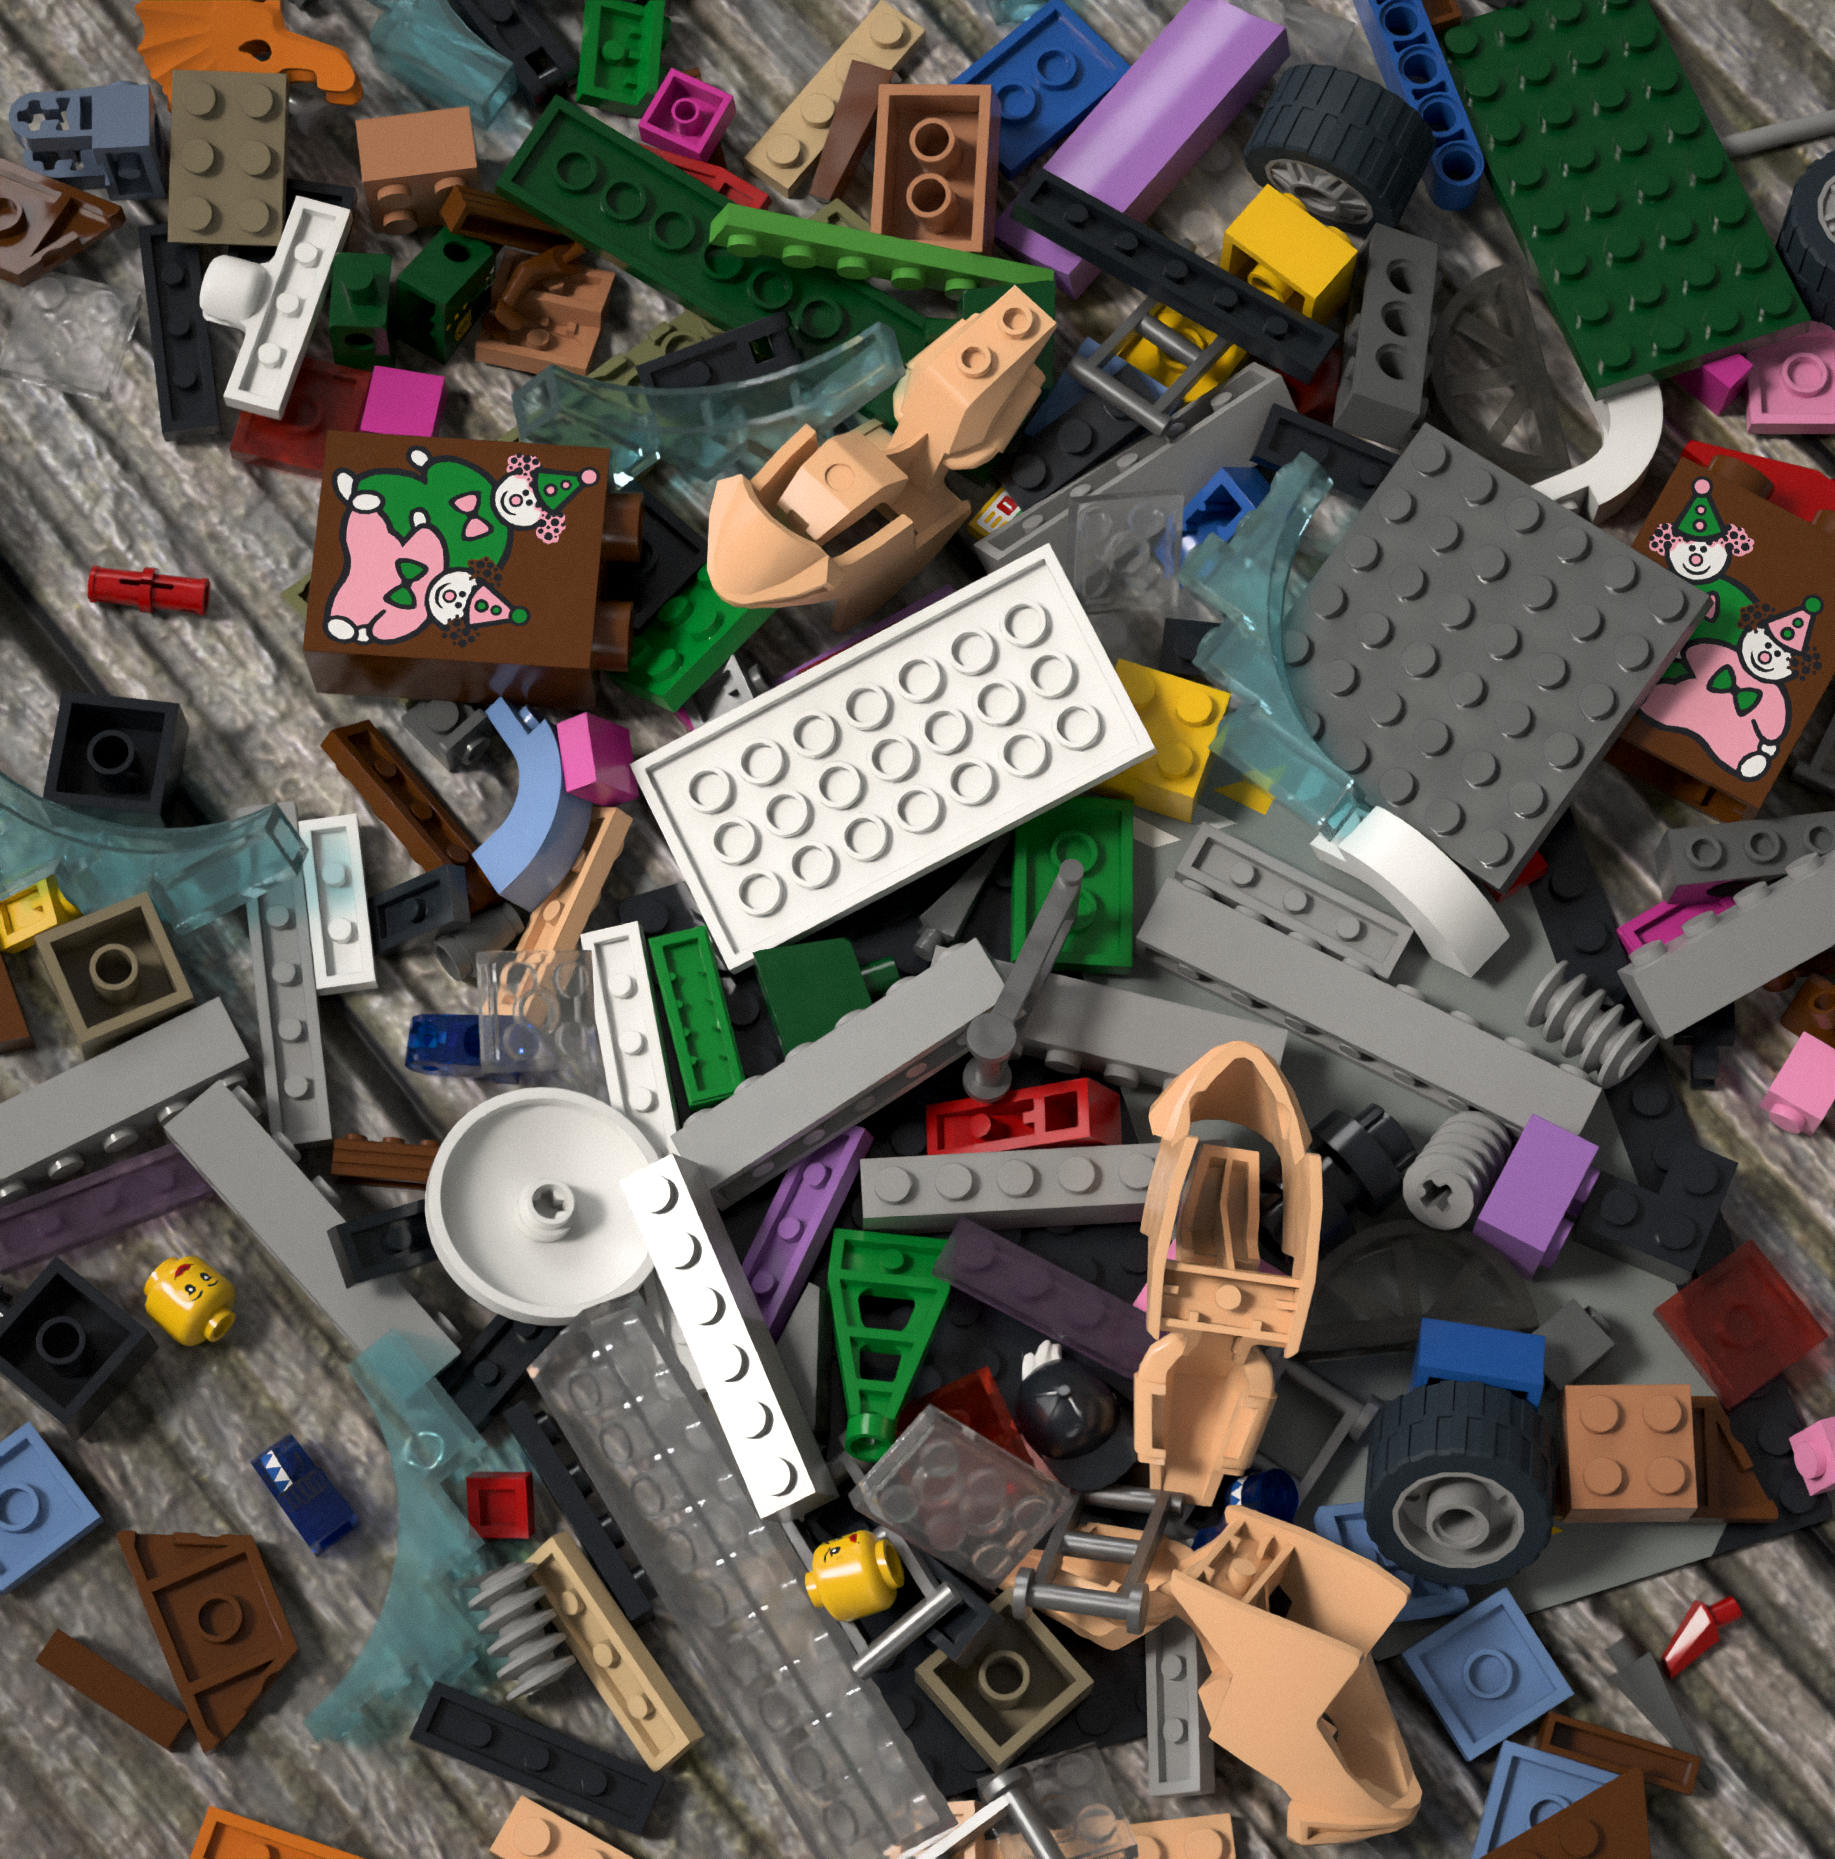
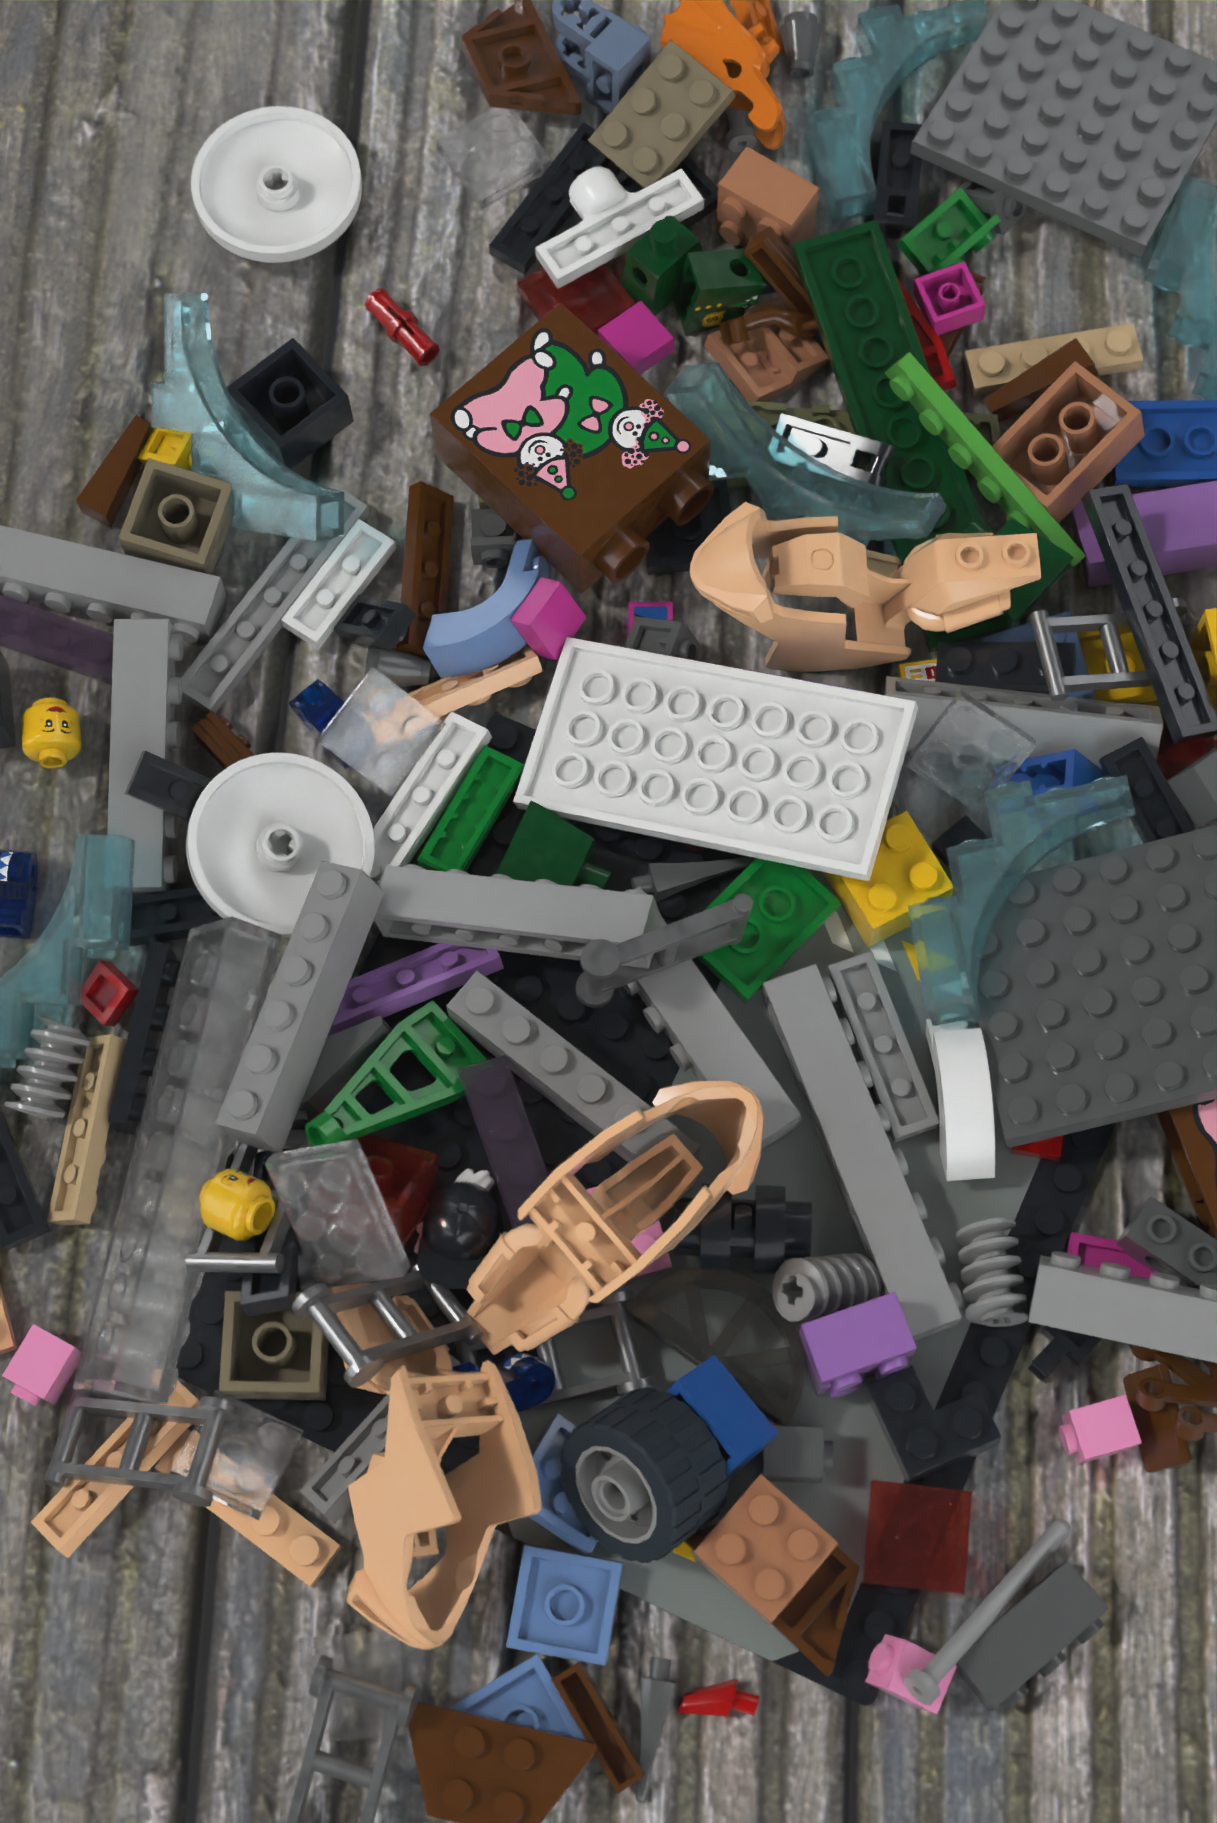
camera: 45 degrees right, 0 degrees up
green plate [604,562,778,713] -> none
red slope [926,1077,1122,1155] -> none

